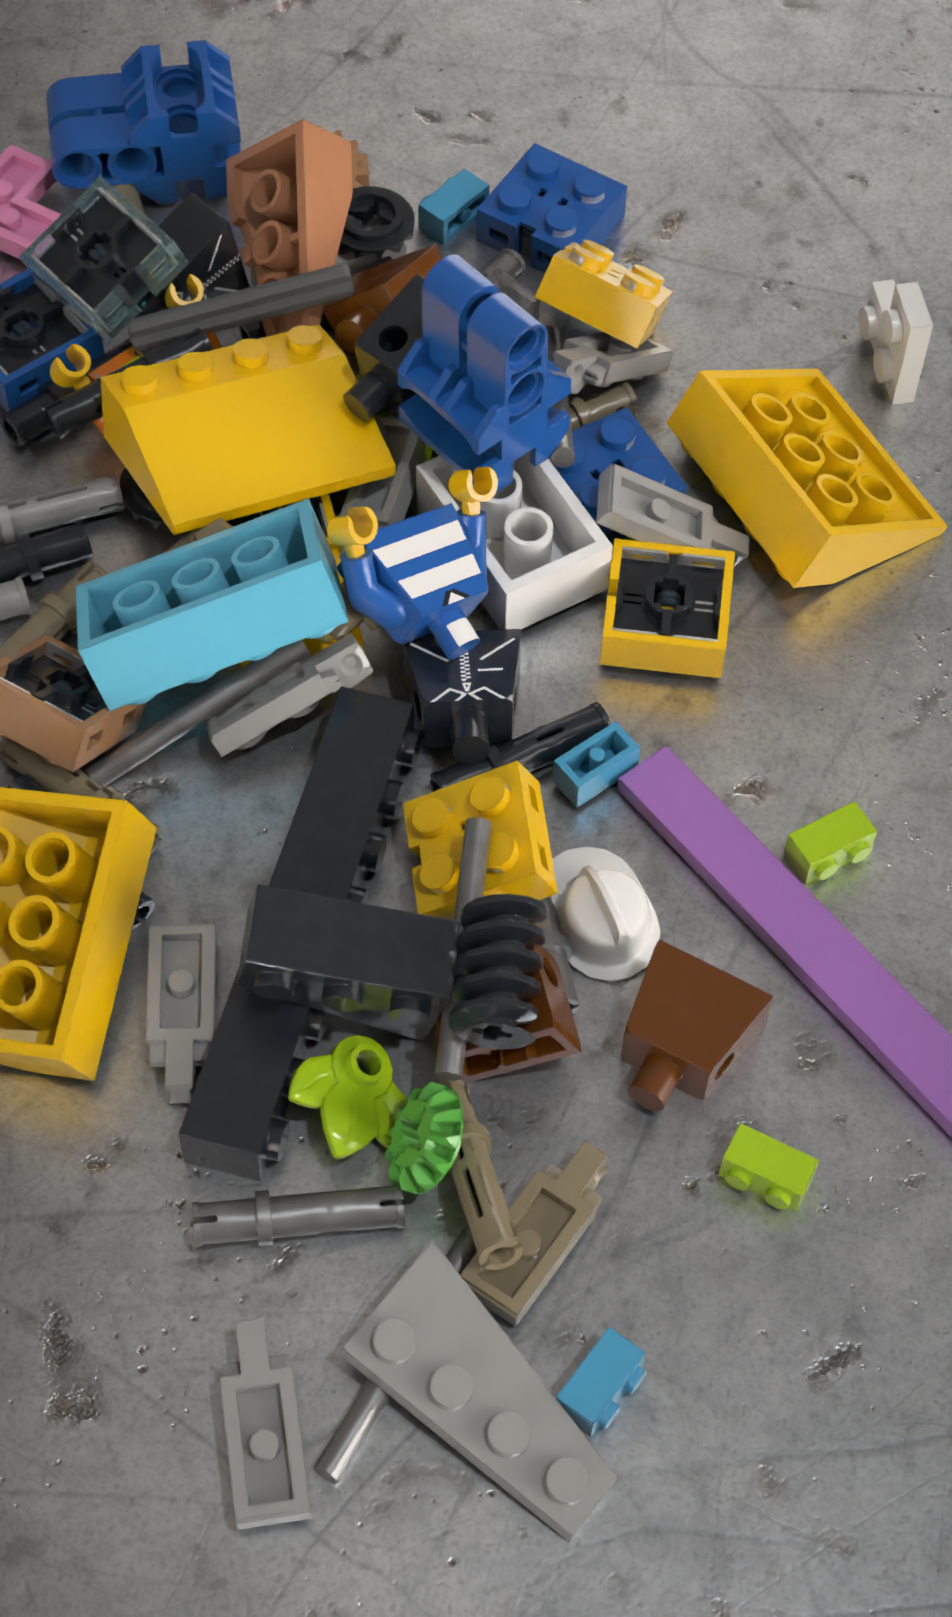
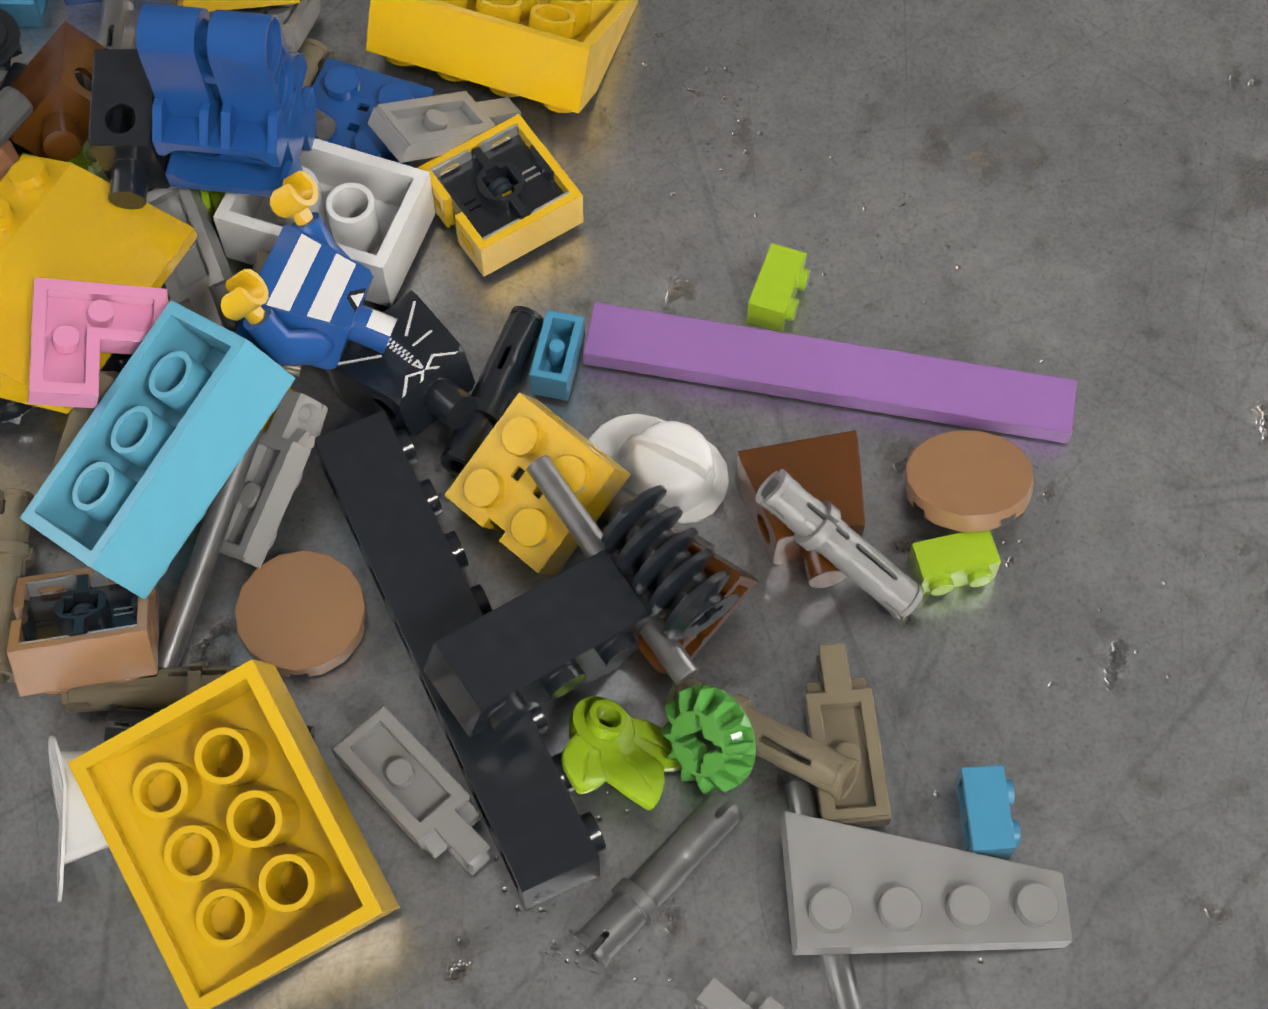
camera: 40 degrees left, 5 degrees up
none -> bright pink plate [28,277,168,408]
none -> medium nougat tile [235,550,367,677]
none -> light grey pin [756,469,924,619]
none -> medium nougat tile [905,430,1034,532]

